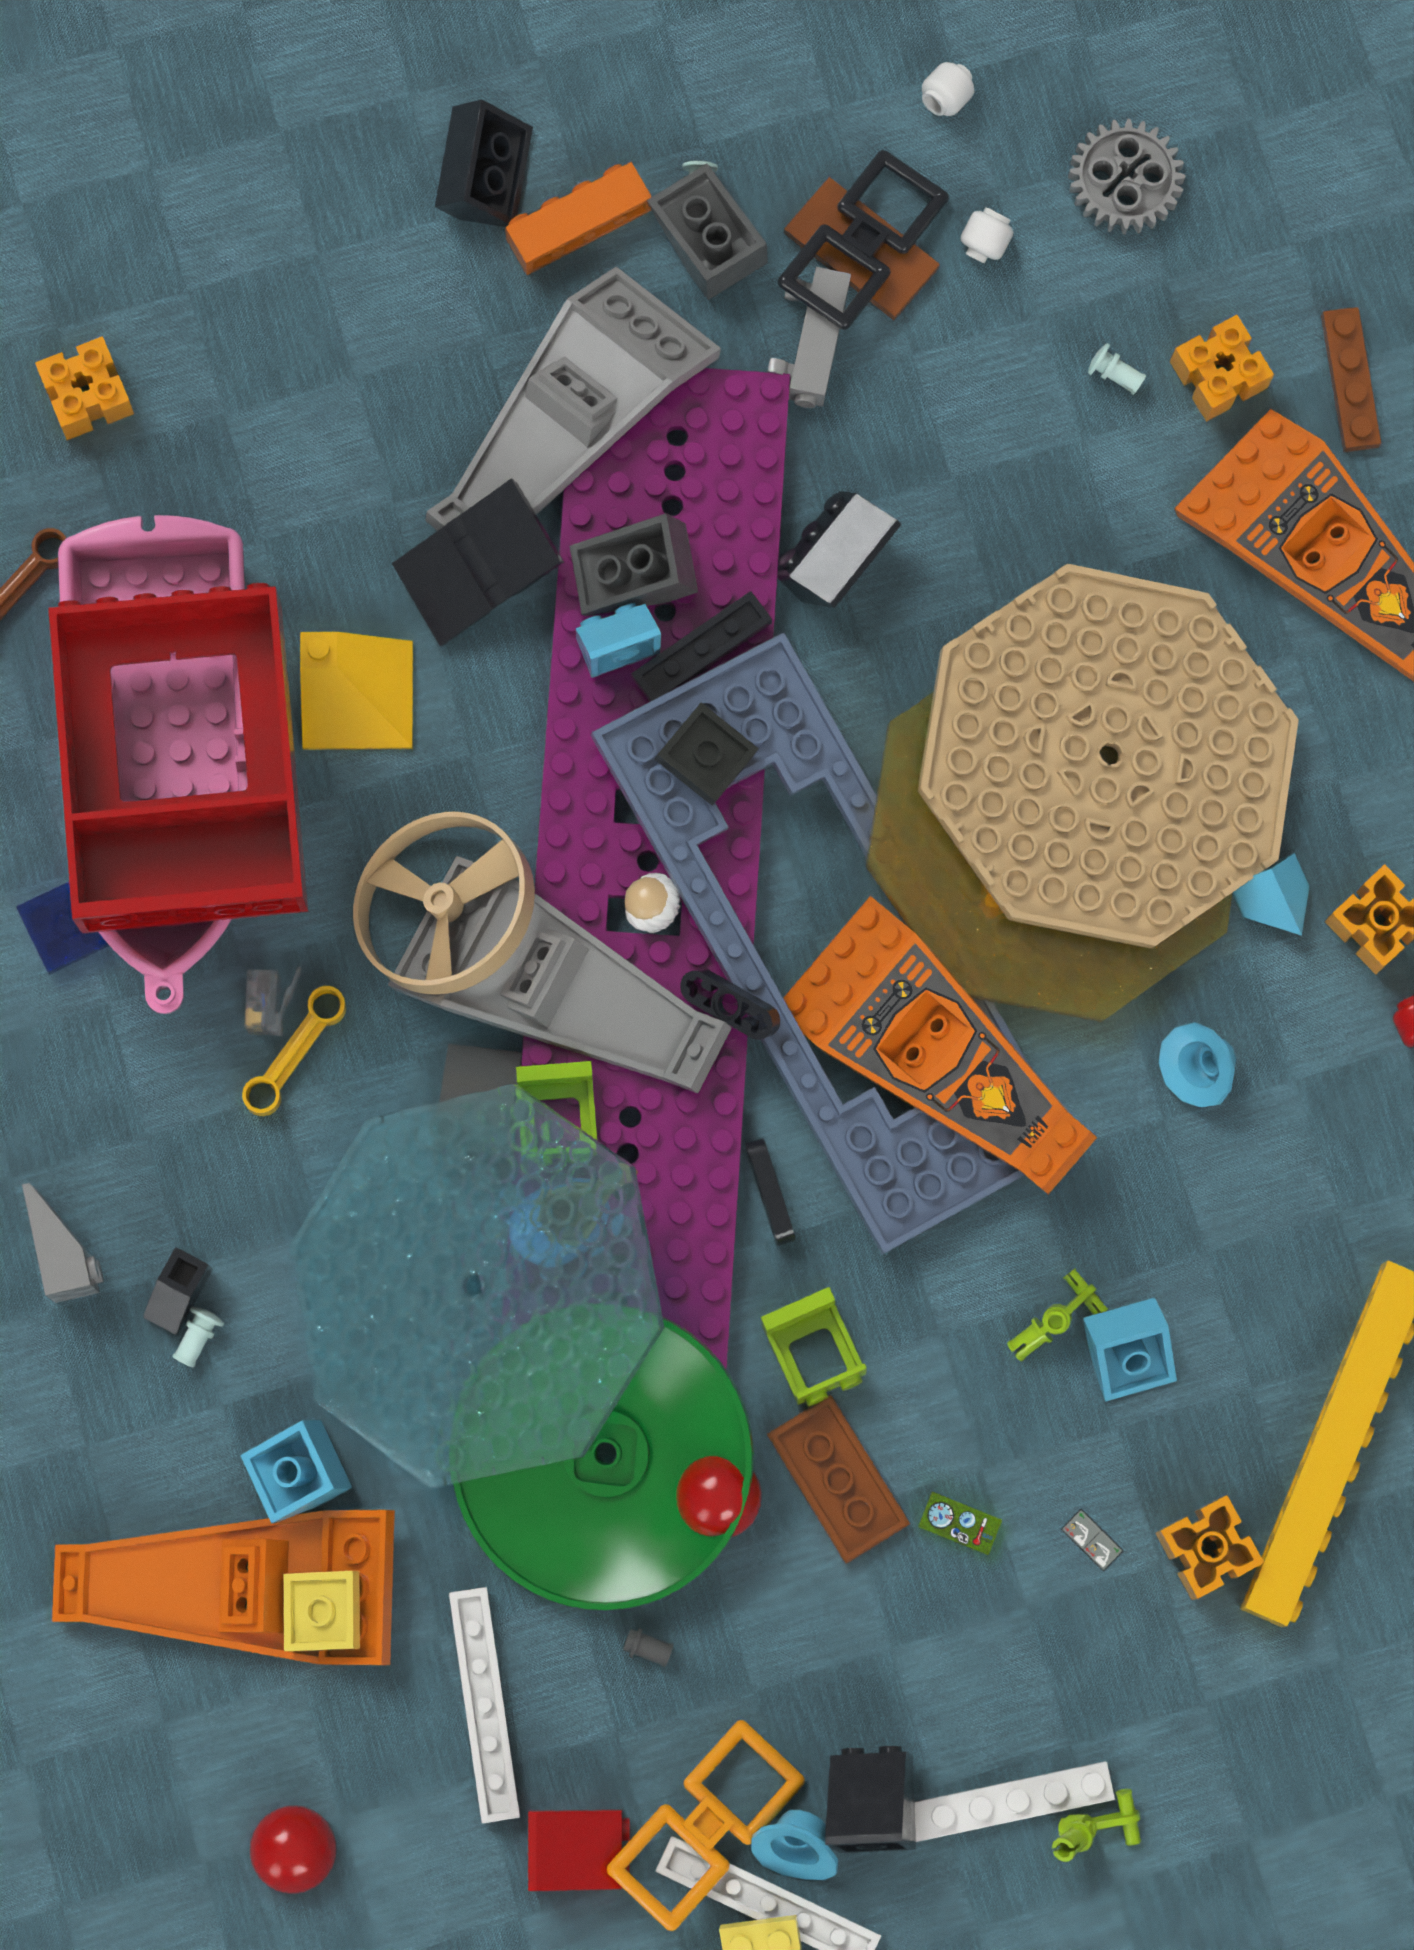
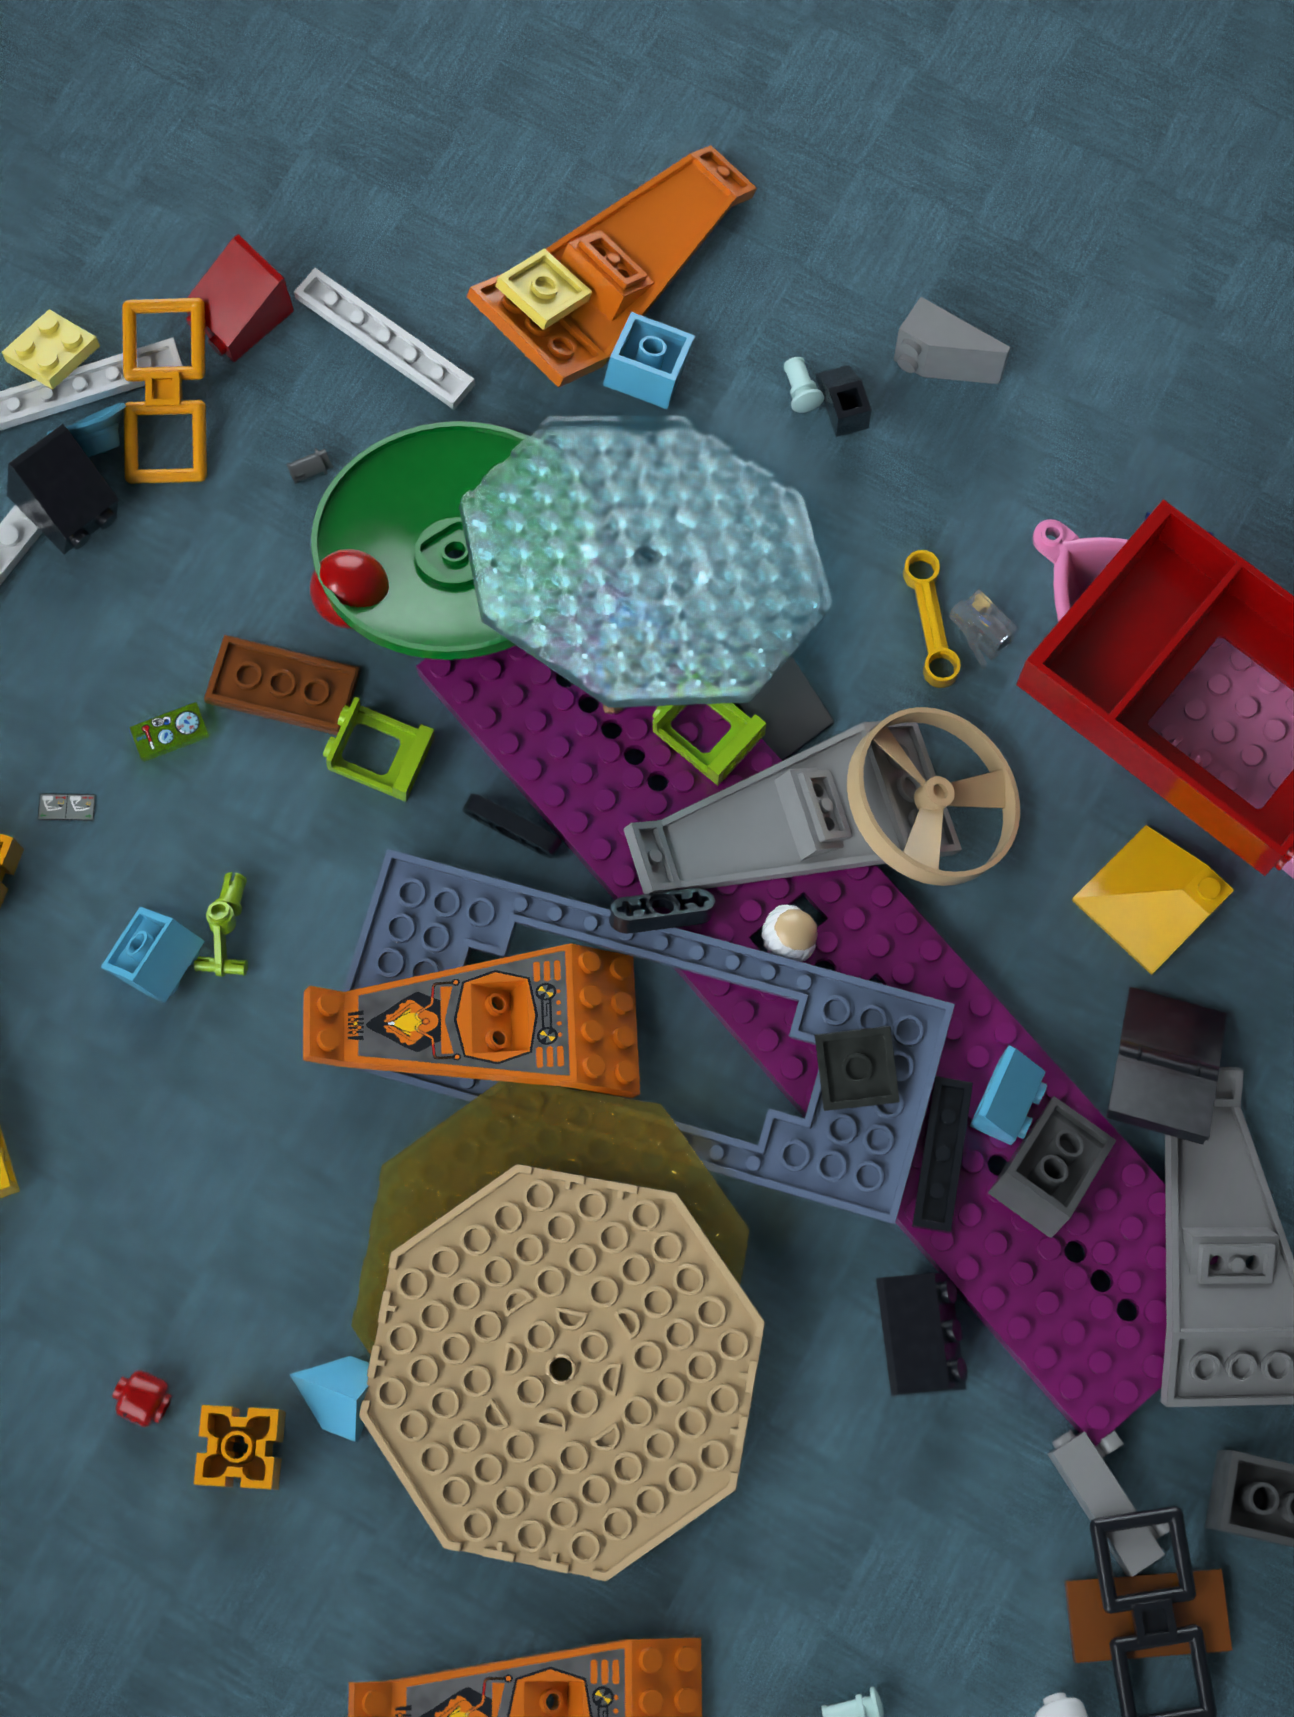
camera: 145 degrees right, 5 degrees down
red piece [250,1805,337,1894] -> none
medium azure hat [1159,1022,1236,1108] -> none

